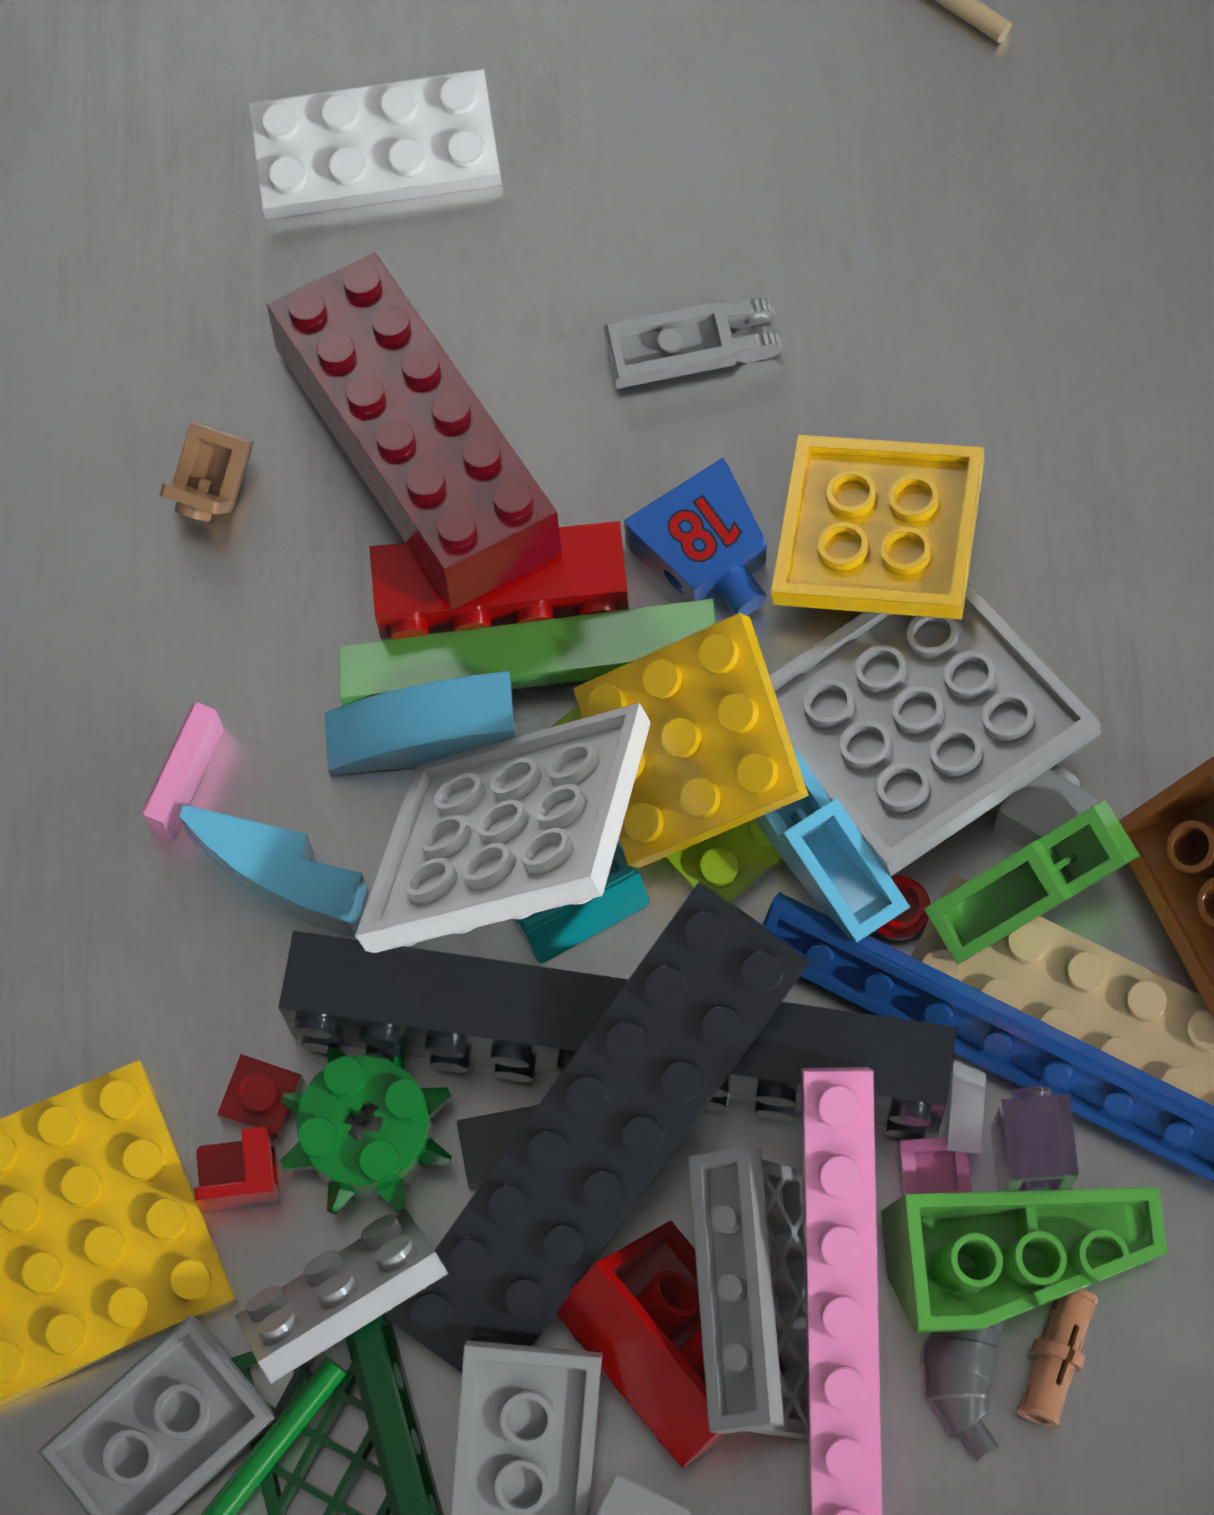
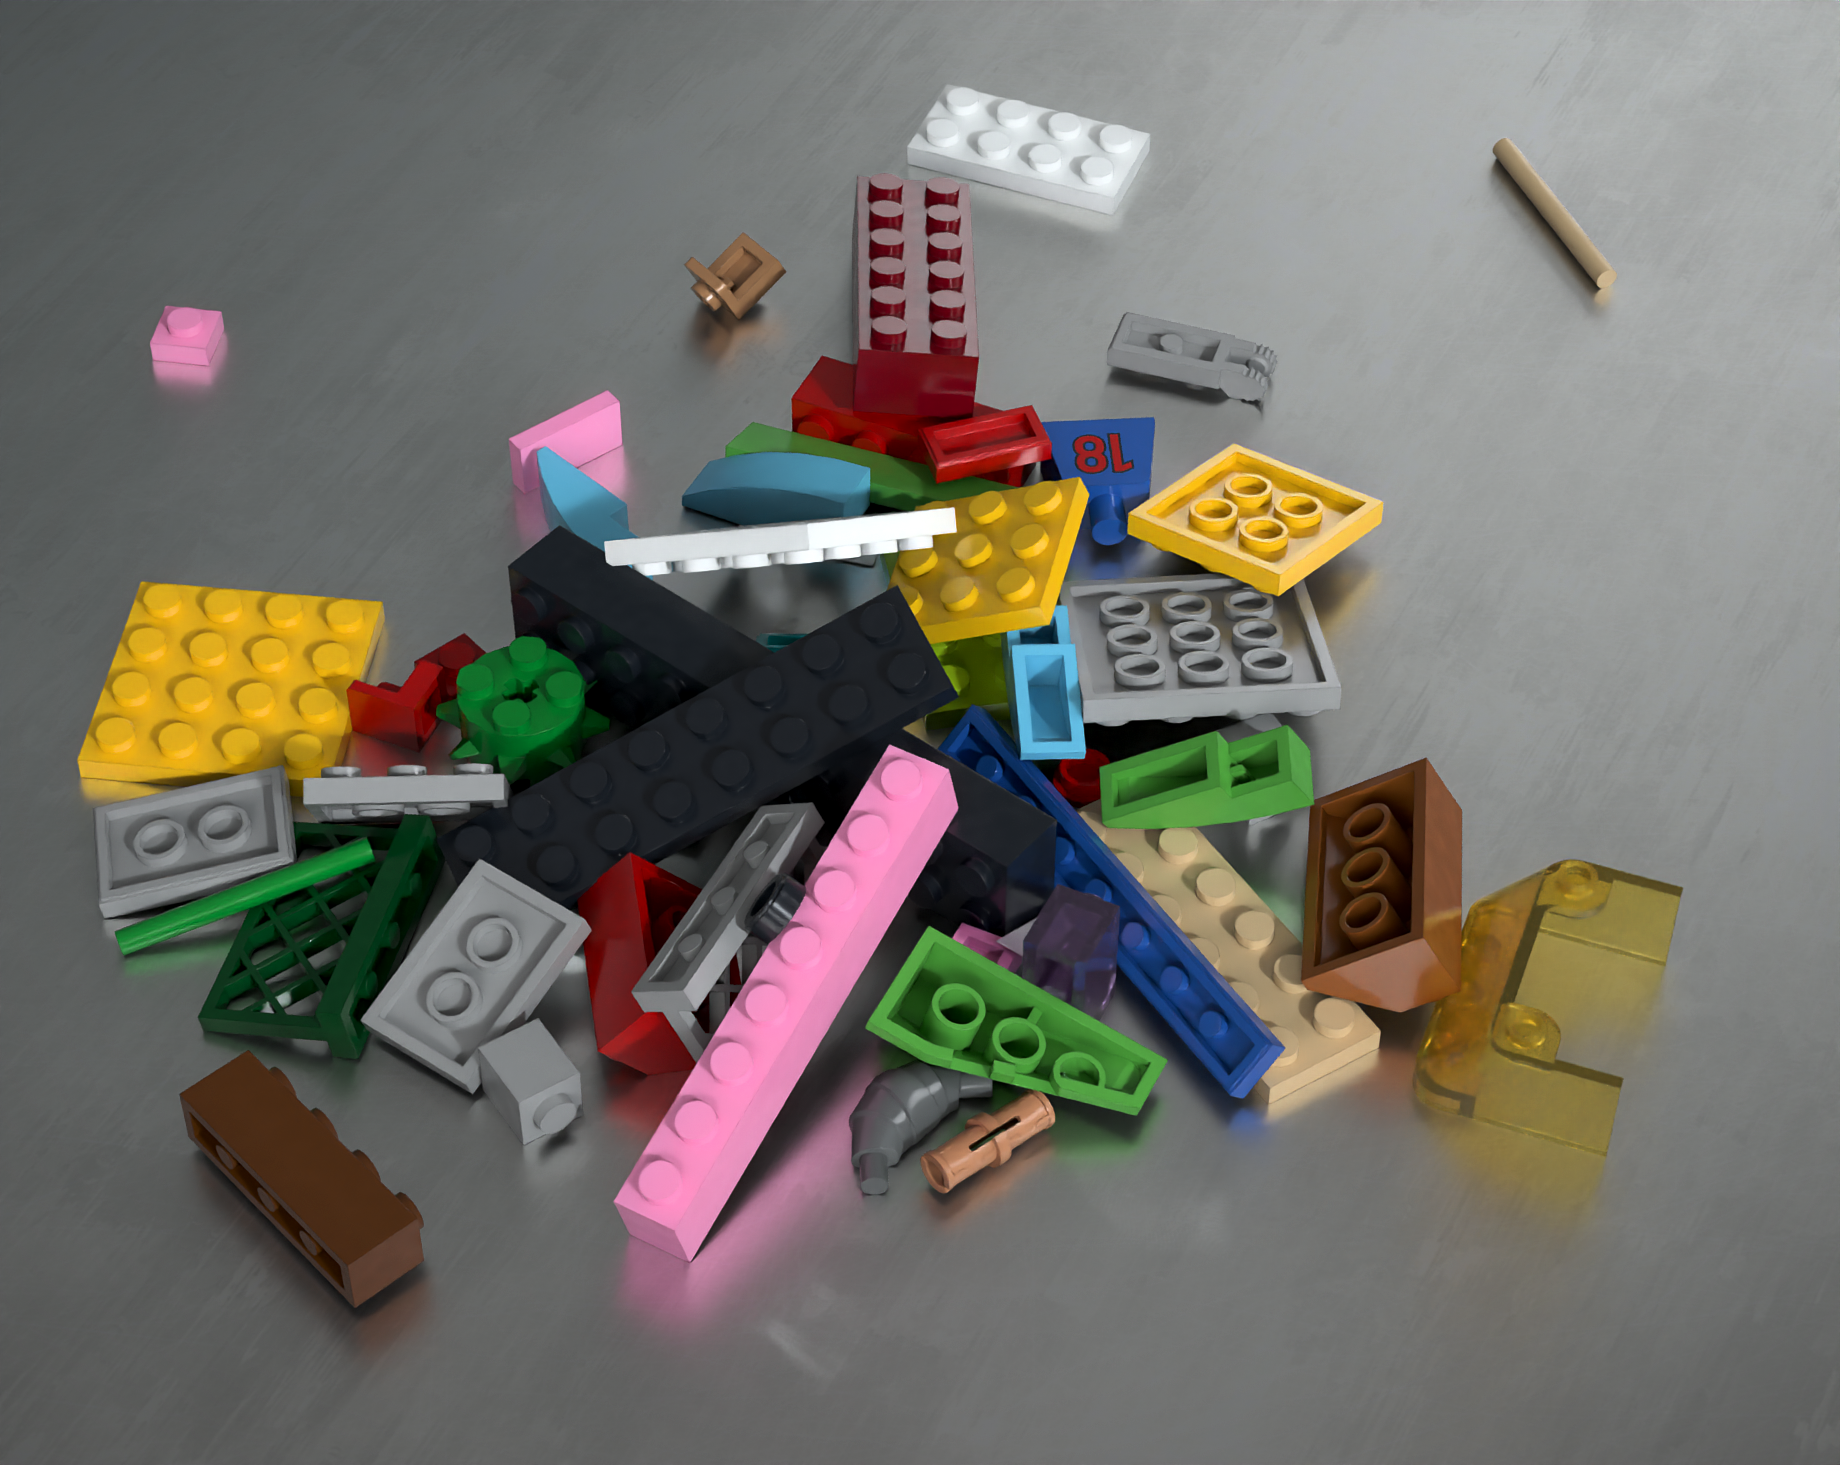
camera: 25 degrees right, 25 degrees down
none -> black tile [744,872,806,944]
none -> red tile [918,405,1052,484]

